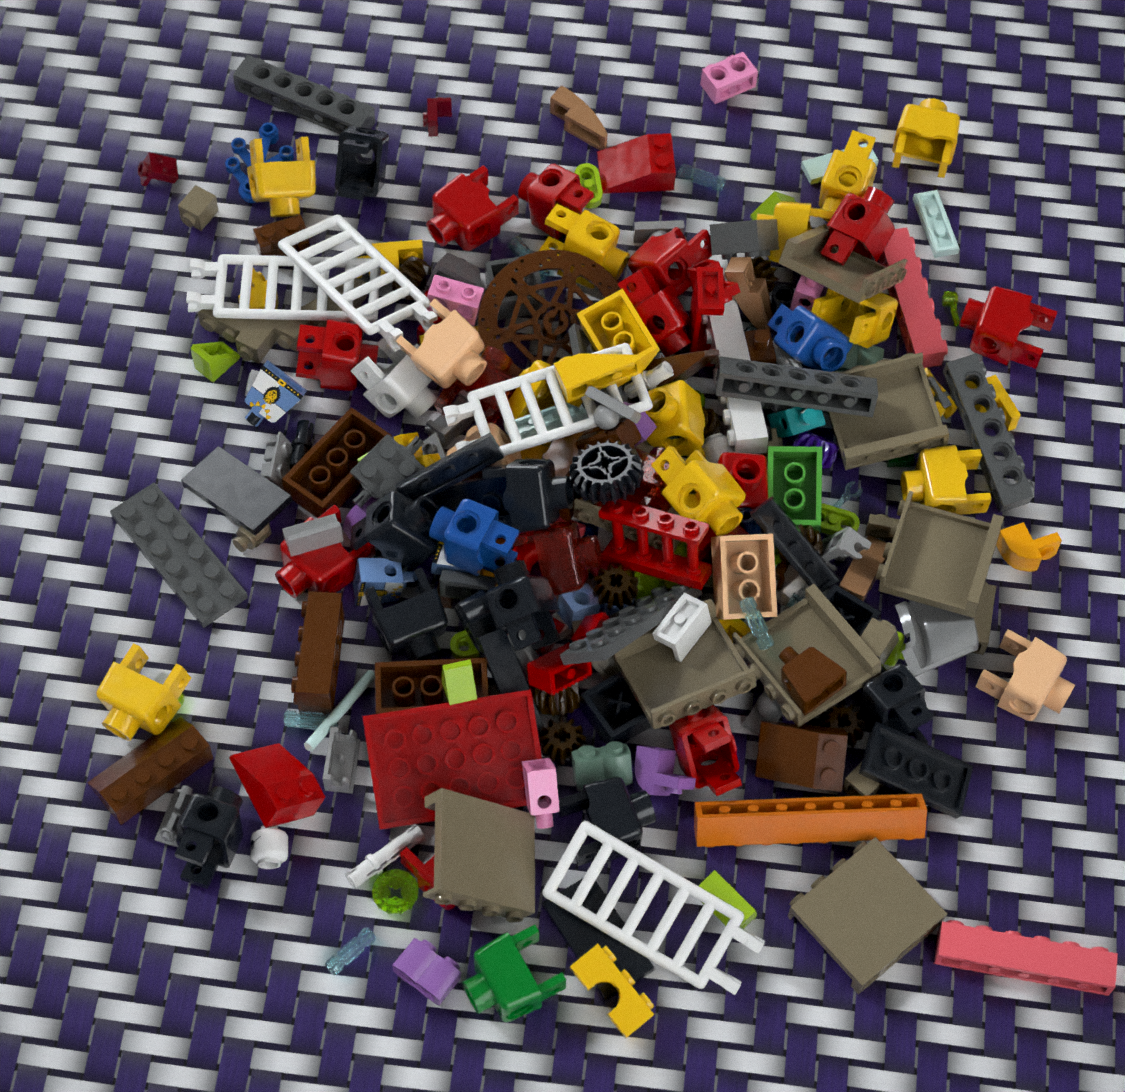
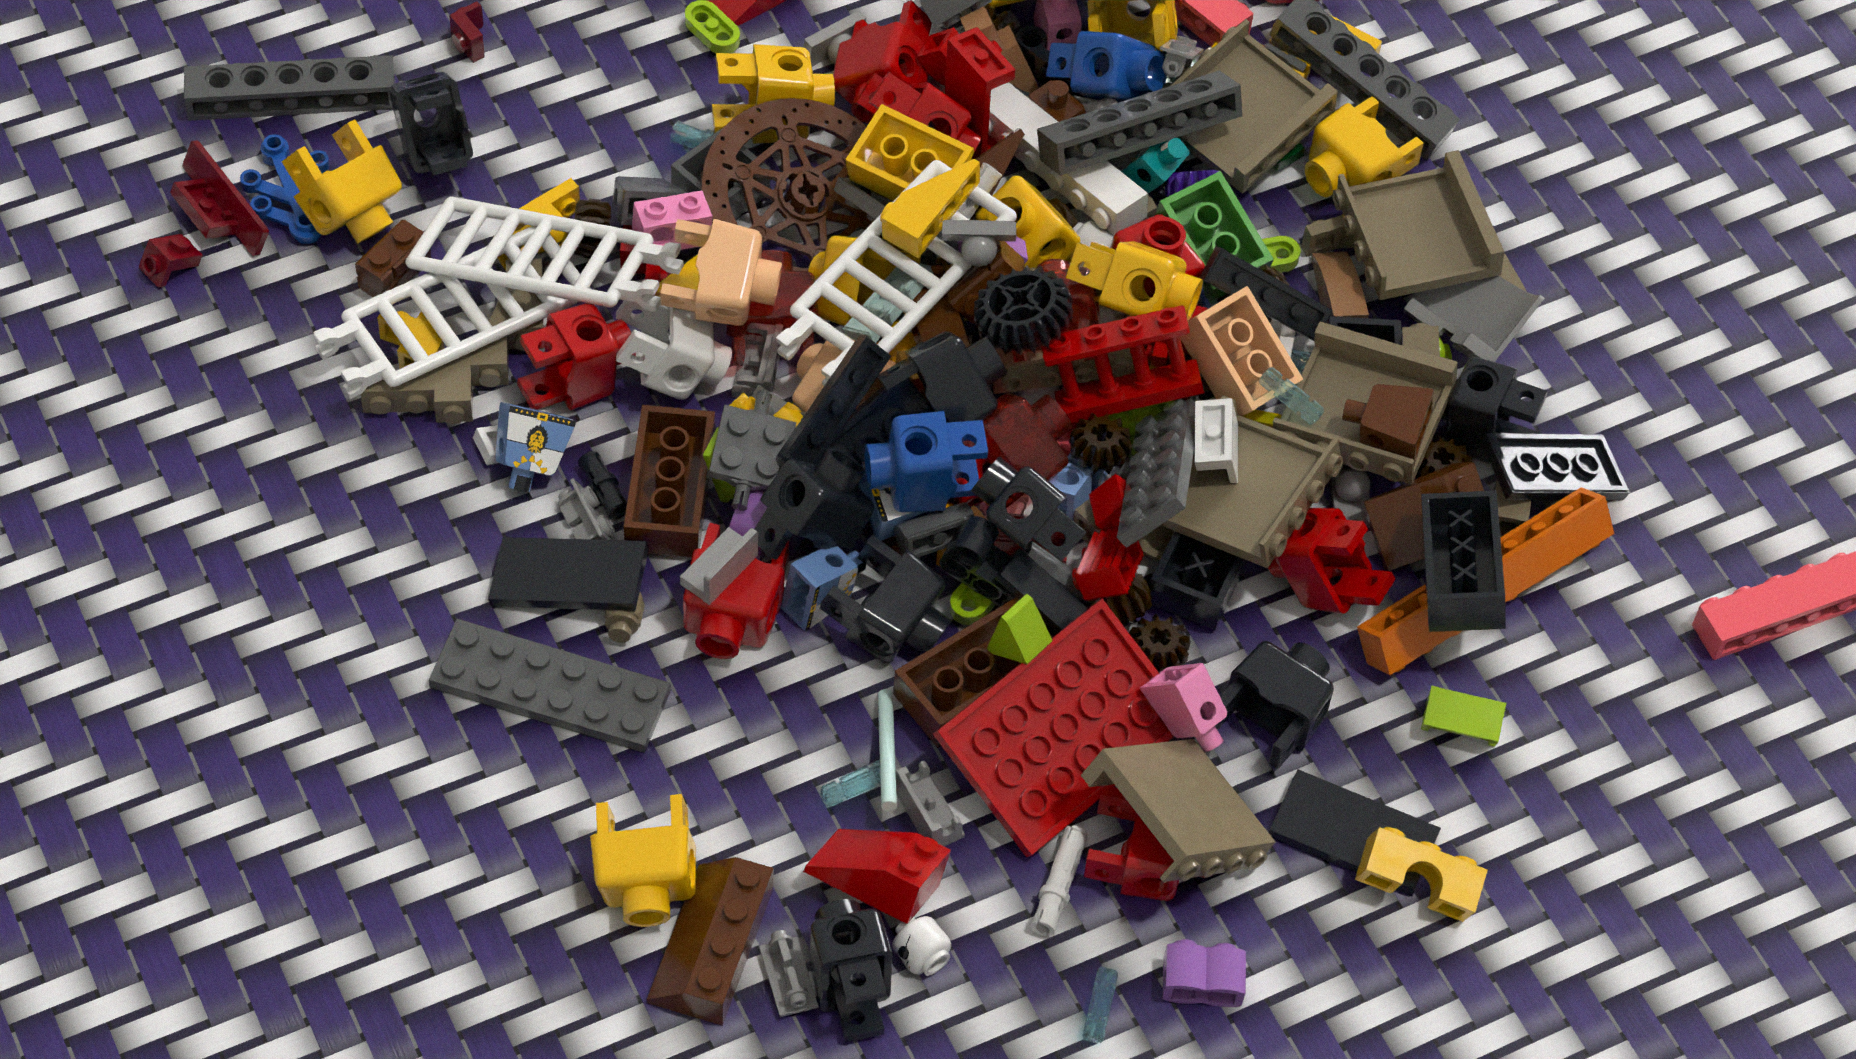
camera: 35 degrees left, 5 degrees down
dark tan brick [178,185,219,231] -> none
lime slope [190,341,240,383] -> none
reddish brown brick [291,591,345,717] -> none
clear neon green gear [372,869,419,915] -> none
red piece [426,165,519,252] -> none
green piece [462,924,566,1022] -> none
red piece [518,163,594,240] -> none
white bar [542,821,765,995] -> none
sand green brick [571,741,633,792] -> none
medium lavender brick [634,746,696,796] -> none
dark tan panel [787,837,947,995] -> none
light grey hinge [821,526,872,571] -> none
clear light blue hand [833,482,863,508] -> none
light nougat piece [976,629,1075,721] -> none
light orange brick [996,522,1062,572] -> none
none -> dark red bracket [170,140,269,256]
none -> light grey hinge [1160,36,1204,78]
none -> black brick [1421,490,1506,632]

